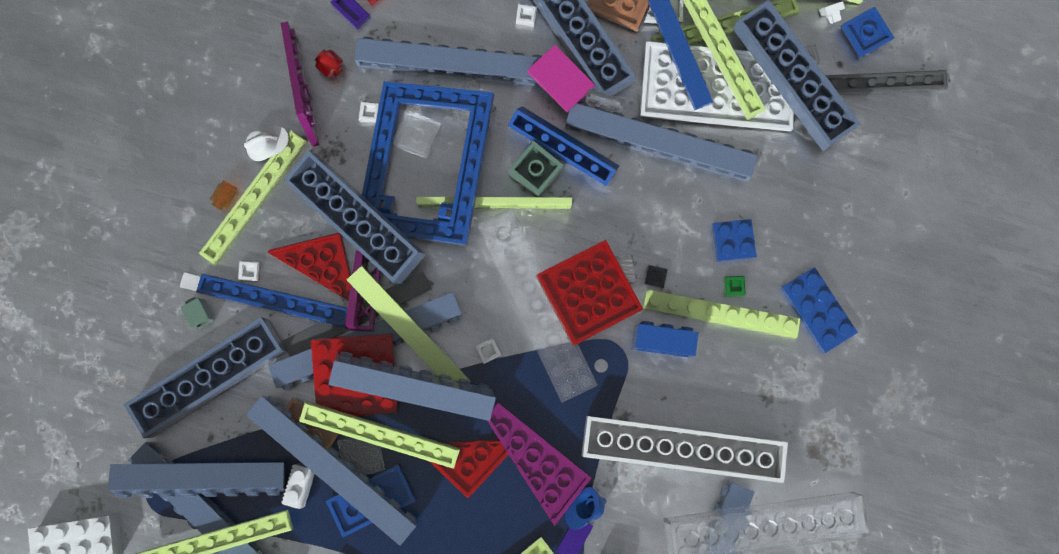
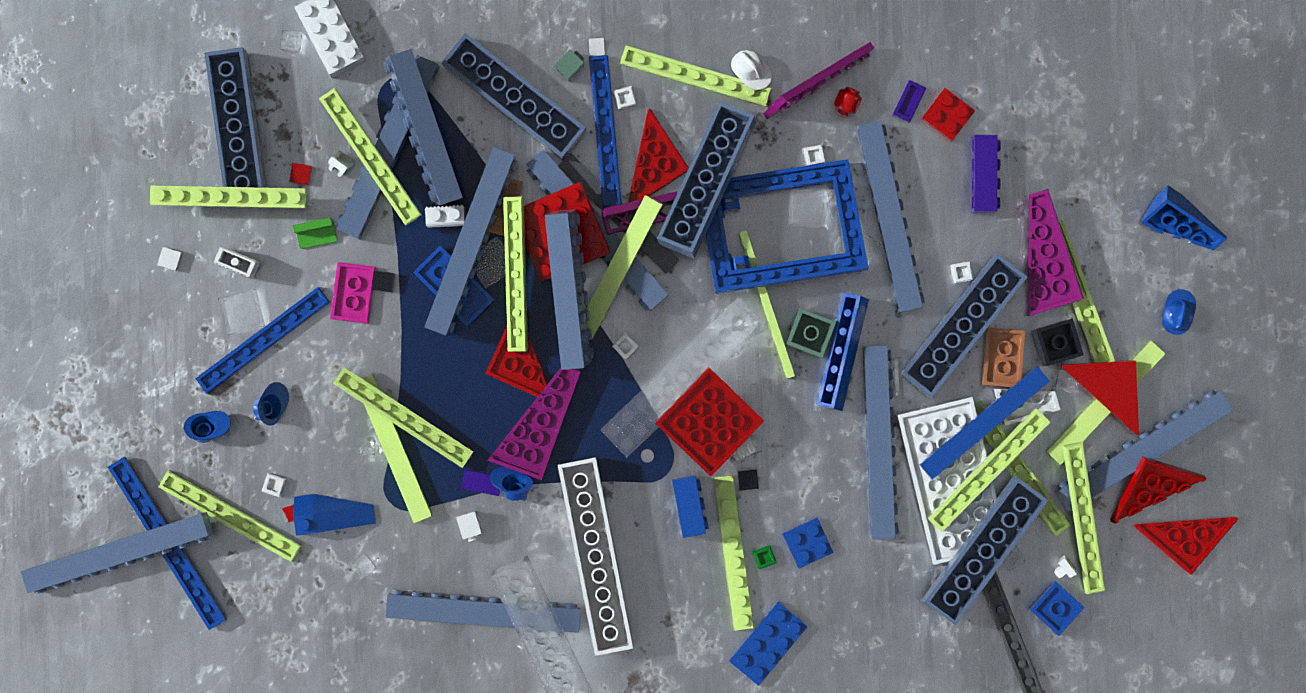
camera: 70 degrees right, 5 degrees up
clear orange brick [210,180,237,210] -> none
dark pink tile [527,45,595,112] -> none

